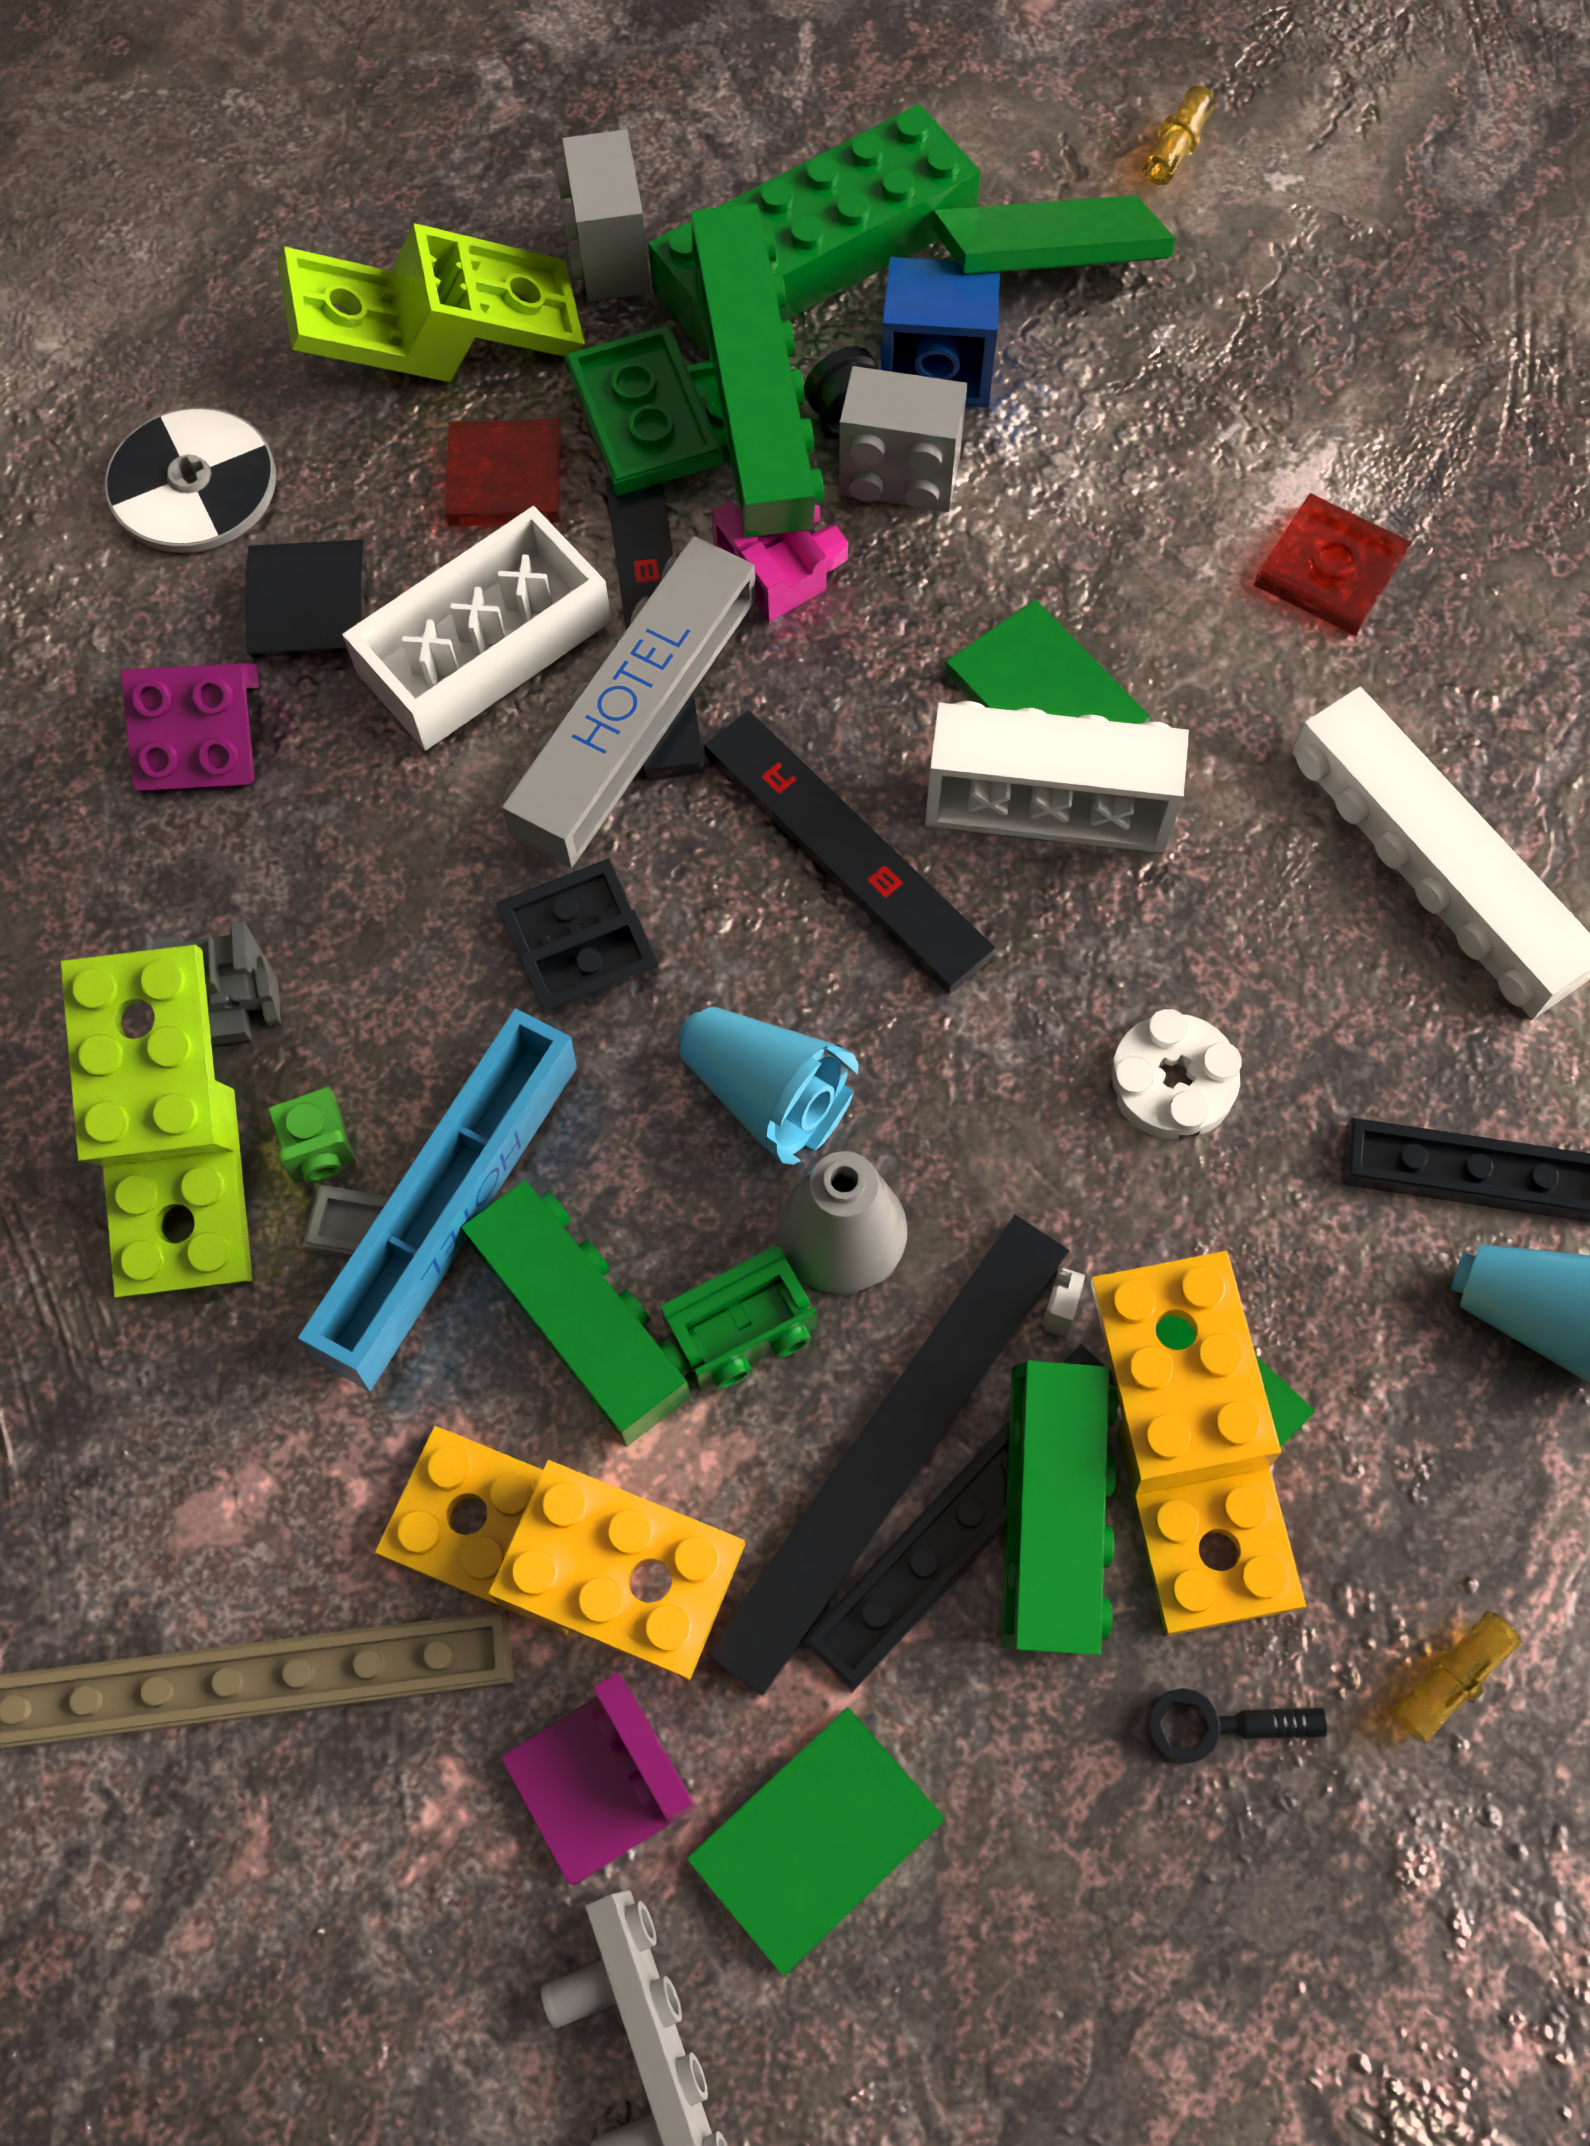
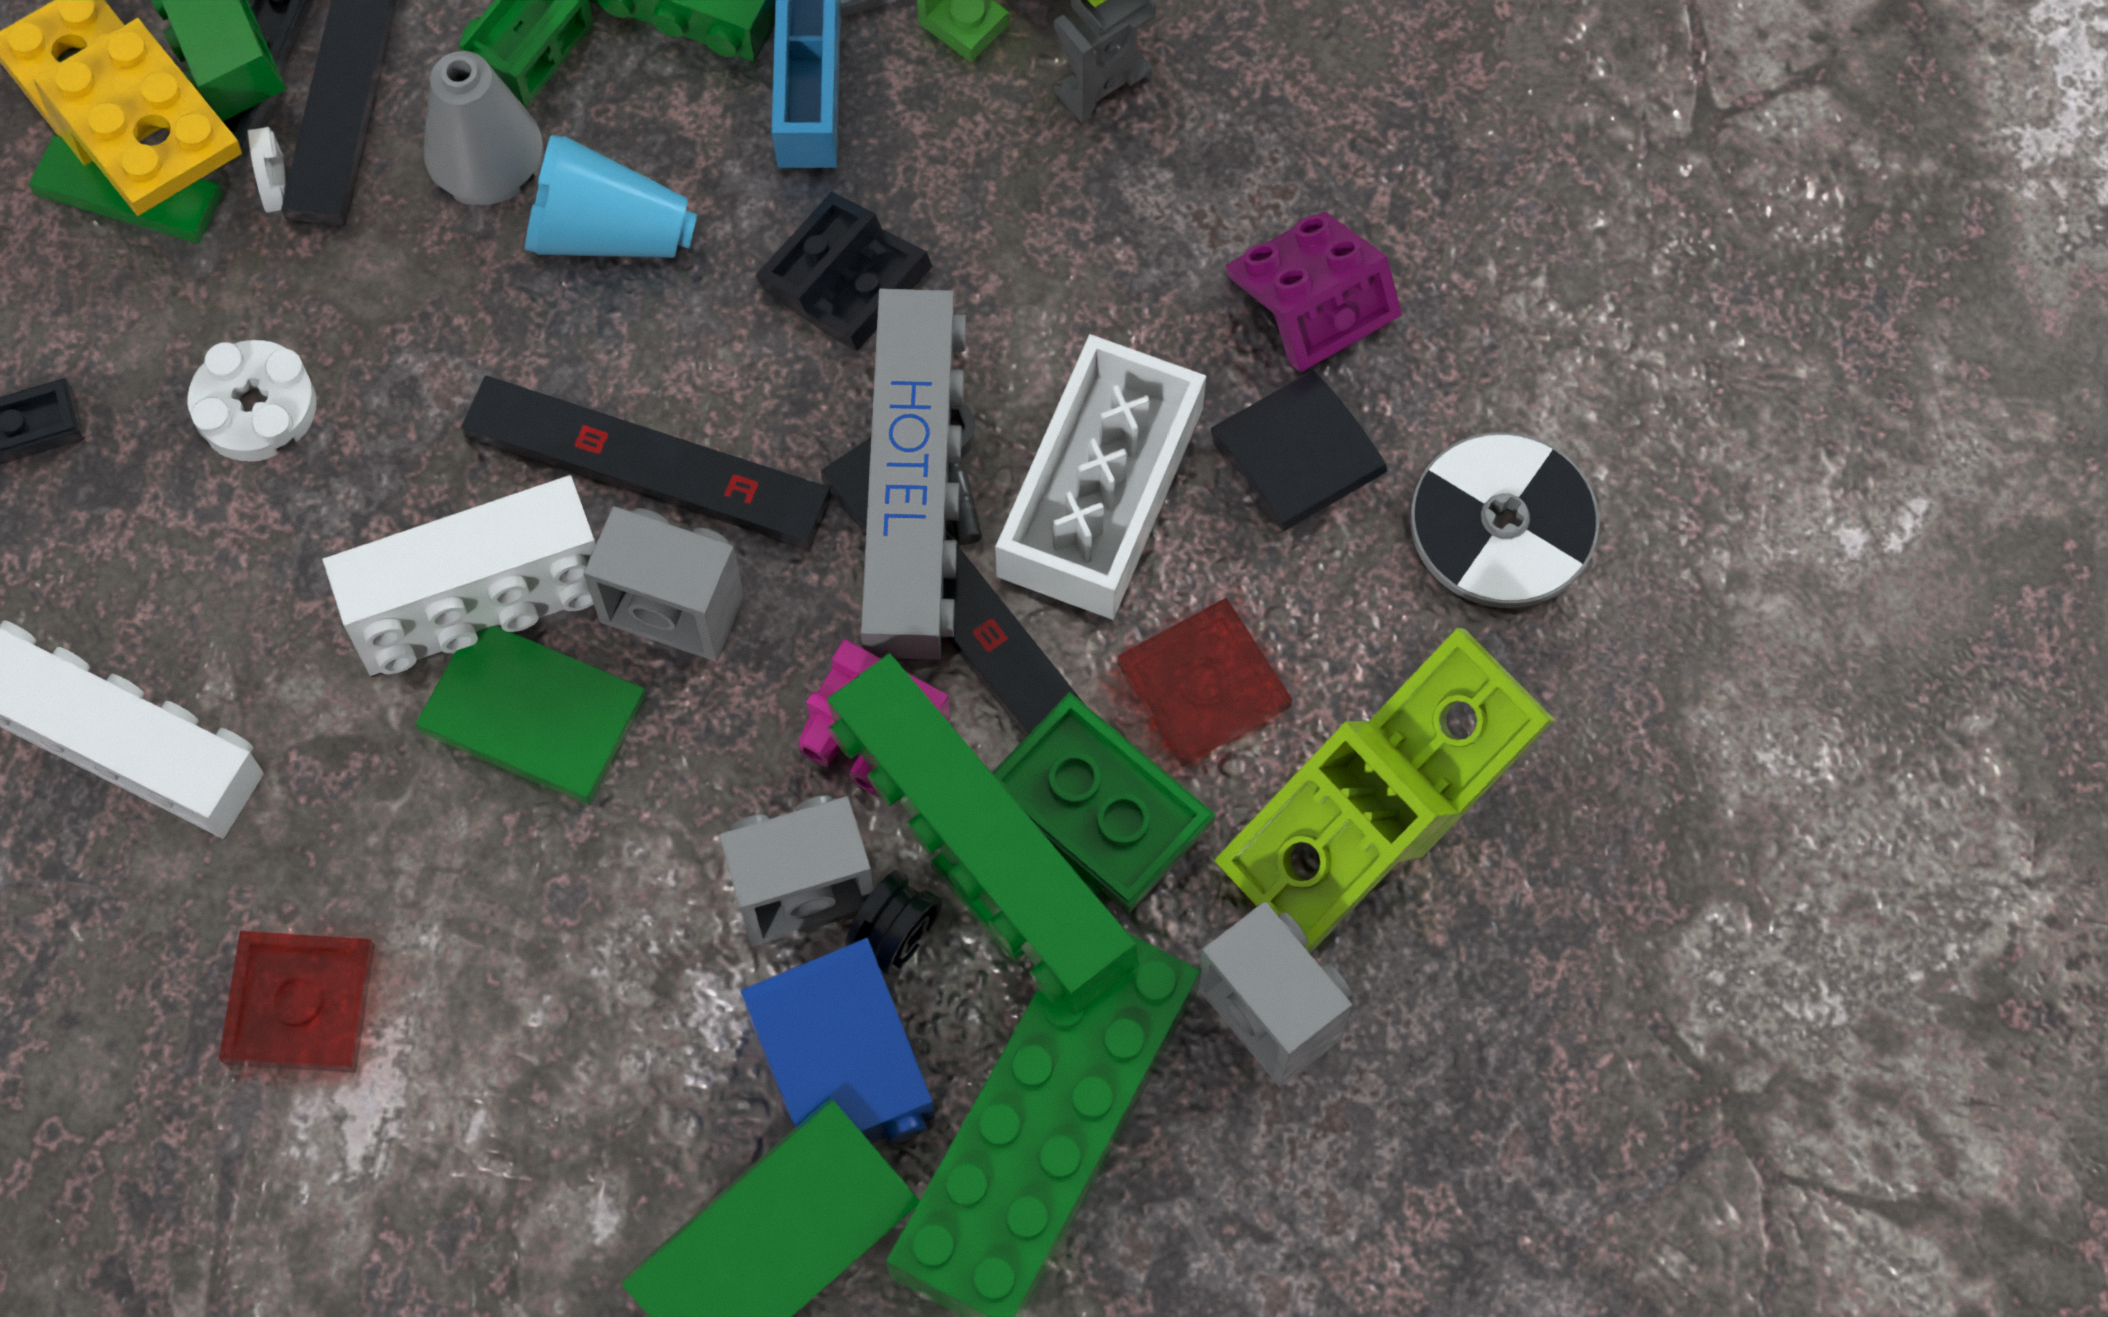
camera: 150 degrees right, 0 degrees up
none -> light grey brick [583,506,745,662]

